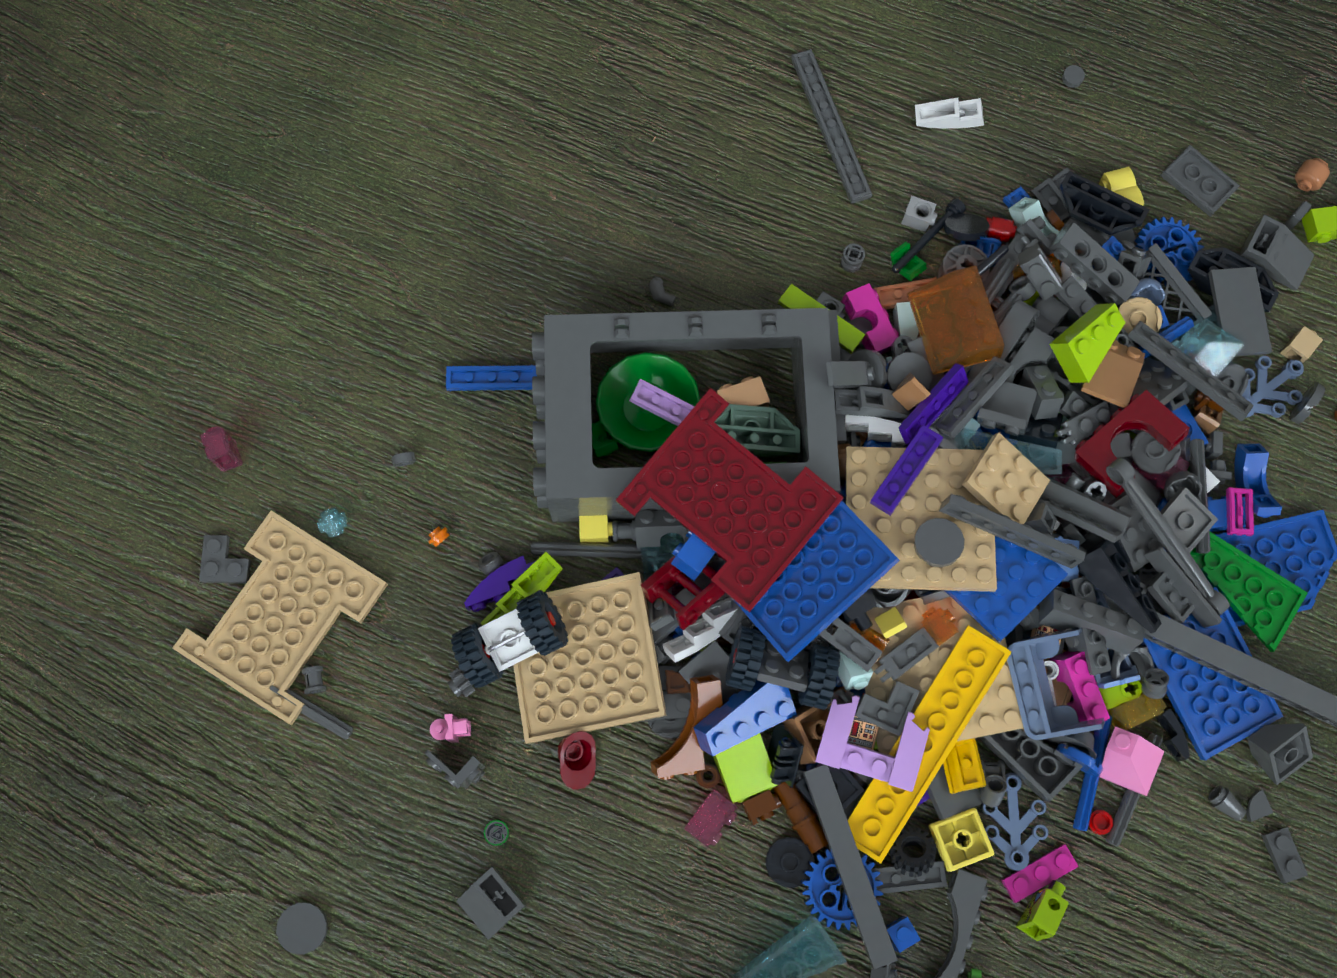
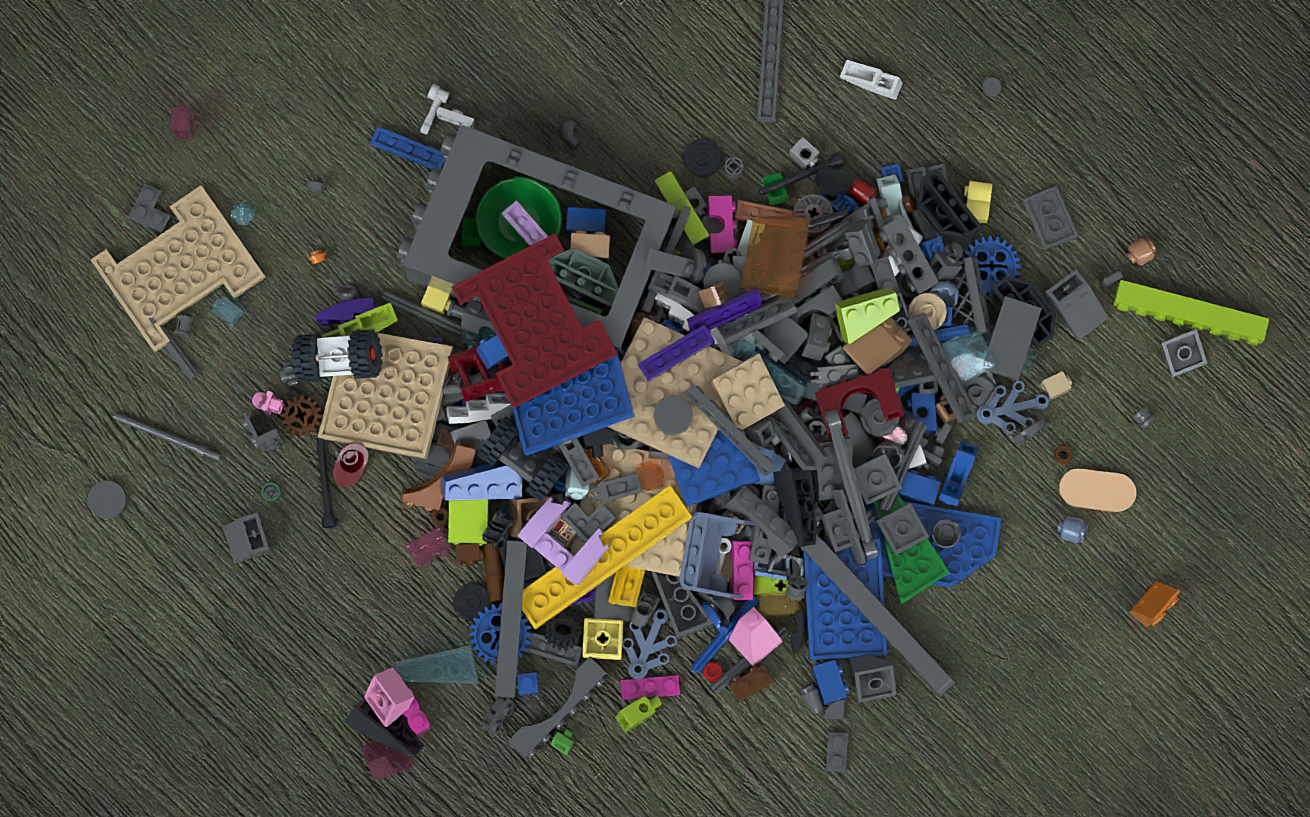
camera: 25 degrees right, 5 degrees up
light yellow tile [874,607,907,639] -> none
dark pink tile [1226,487,1254,536] -> none
none -> dark grey bar [113,412,222,461]
none -> clear light blue brick [211,296,243,328]
none -> reddish brown gear [280,395,323,438]
none -> black piece [316,438,338,528]
none -> white brick [420,84,450,135]
none -> white plate [436,107,475,129]
none -> blue brick [566,207,606,236]
none -> black tile [684,139,722,178]
none -> reddish brown brick [729,665,773,703]
none -> blue brick [812,660,849,705]
none -> dark grey plate [876,503,929,556]
none -> dark grey hair [932,519,961,549]

